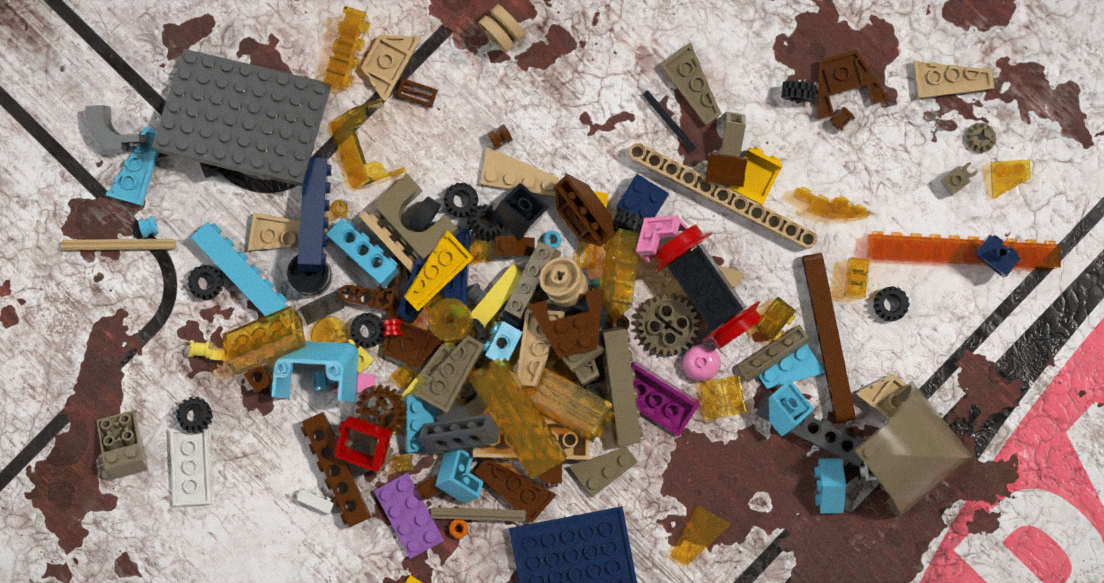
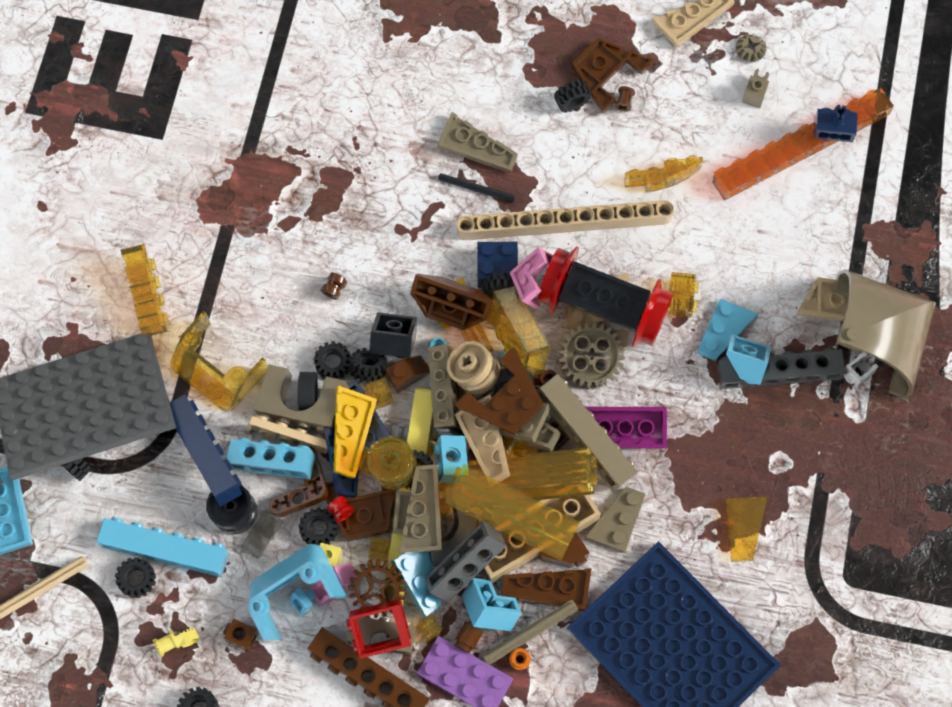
camera: 30 degrees left, 15 degrees down
medium azure wheel [138,216,159,238] -> none
clear yellow brick [222,305,306,375] -> none
tan wing [247,213,330,251] -> none
clear yellow dish [311,316,348,343] -> none
clear yellow bush [330,200,349,219] -> none
tan wing [361,35,421,102] -> none
reddish brown tile [396,78,438,108] -> none
tan wheel [478,4,526,53] -> none
tan wing [480,147,559,197] -> none
bright pink cylinder [682,344,721,382] -> none
clear yellow slope [699,375,746,420] -> none
reddish brown panel [705,152,747,187] -> none
dark tan slope [720,112,746,157] -> none
yellow panel [728,147,783,206] -> none
dark tan tile [736,325,811,383] -> none
reddish brown beam [802,252,856,423] -> none
medium azure brick [815,458,846,514] -> none
clear yellow brick [844,257,870,299] -> none
black tyre [873,286,910,322] -> none
clear yellow wing [990,159,1031,199] -> none

